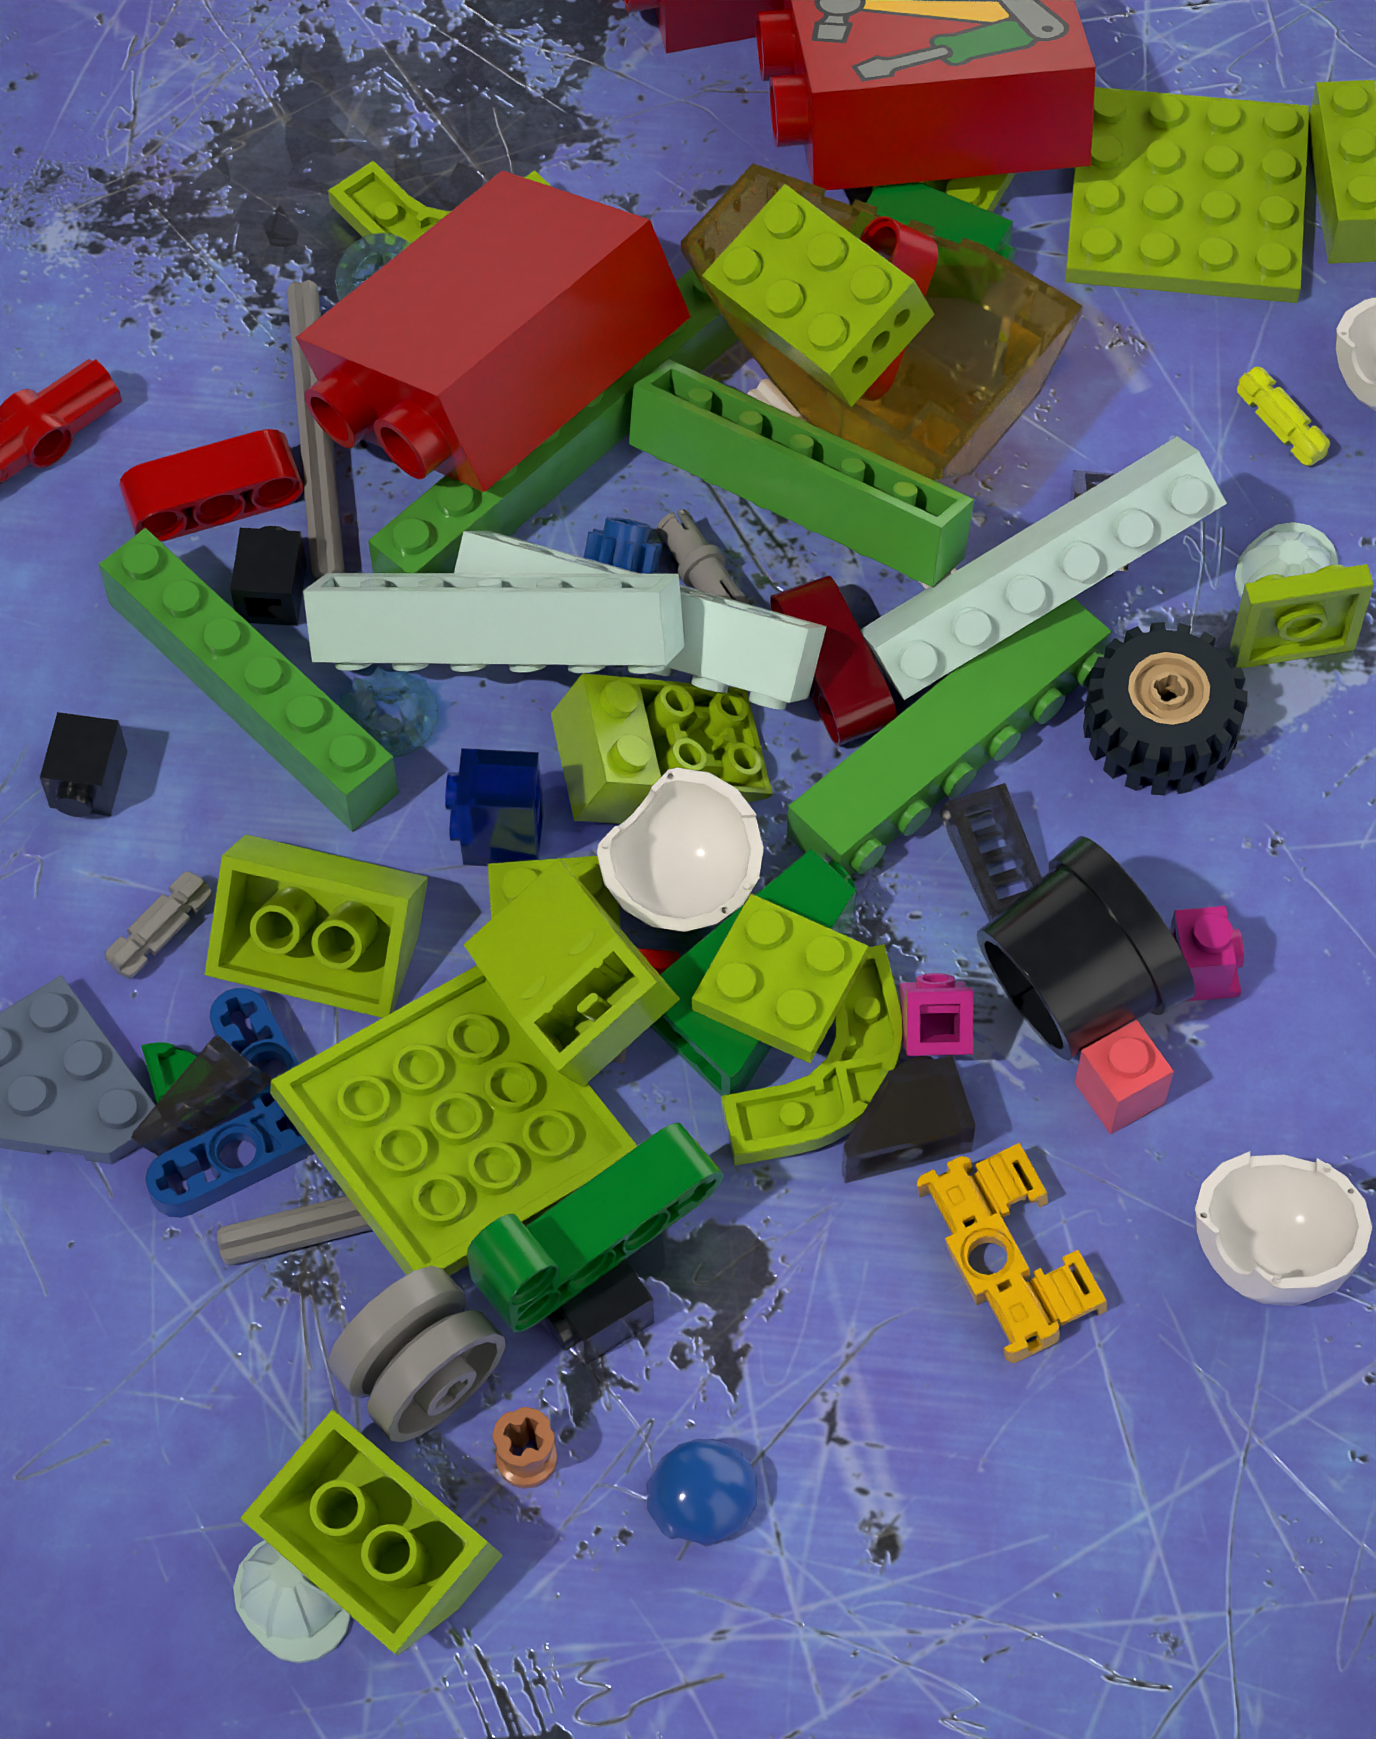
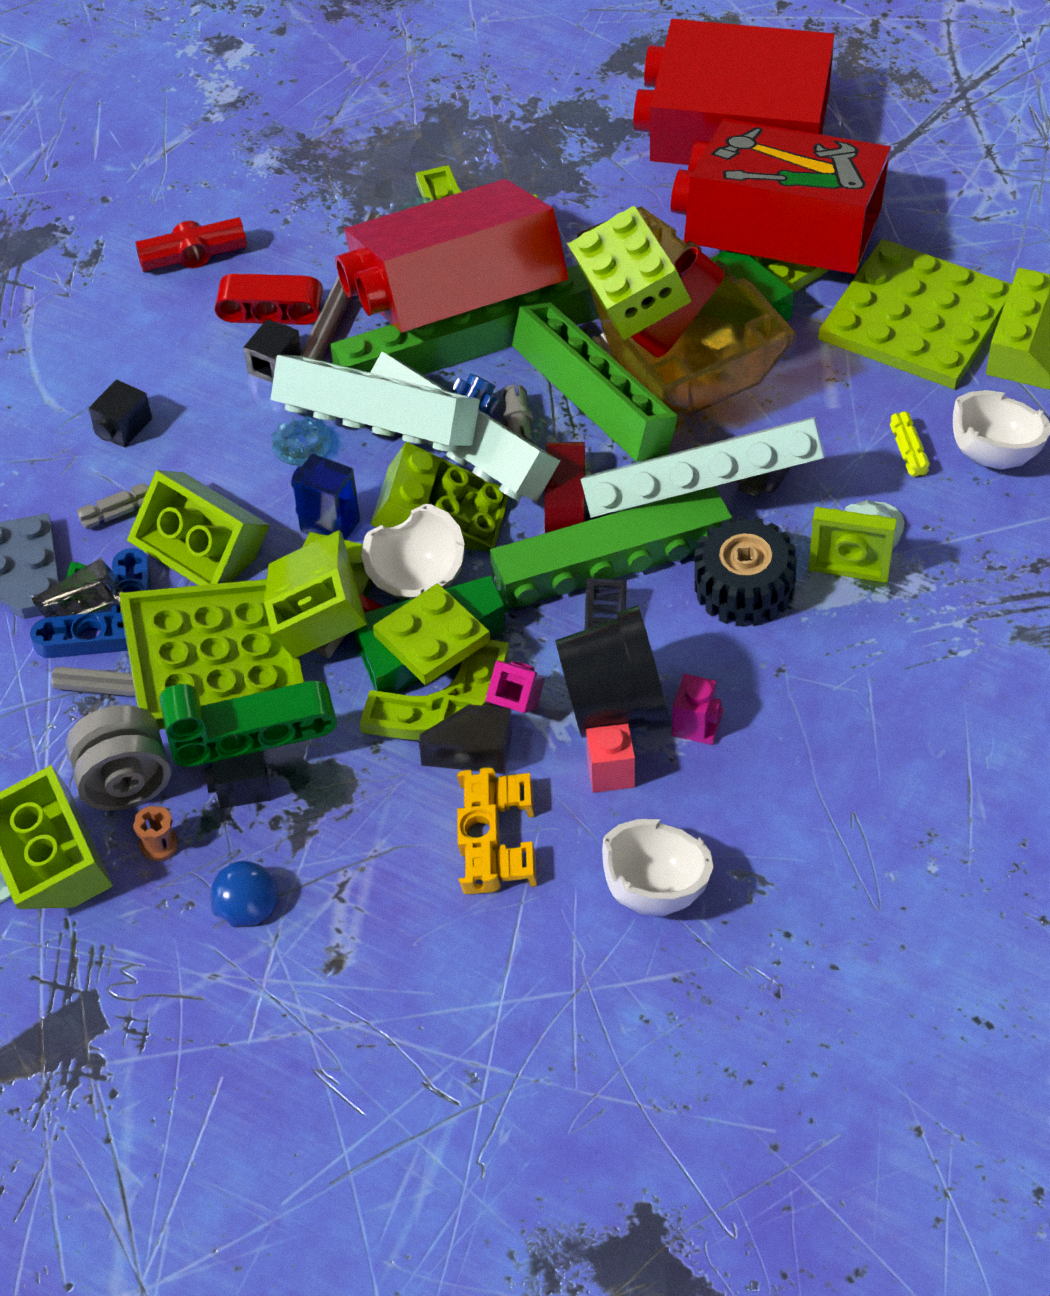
camera: 25 degrees right, 10 degrees down
bright green brick [98,528,399,832] -> none

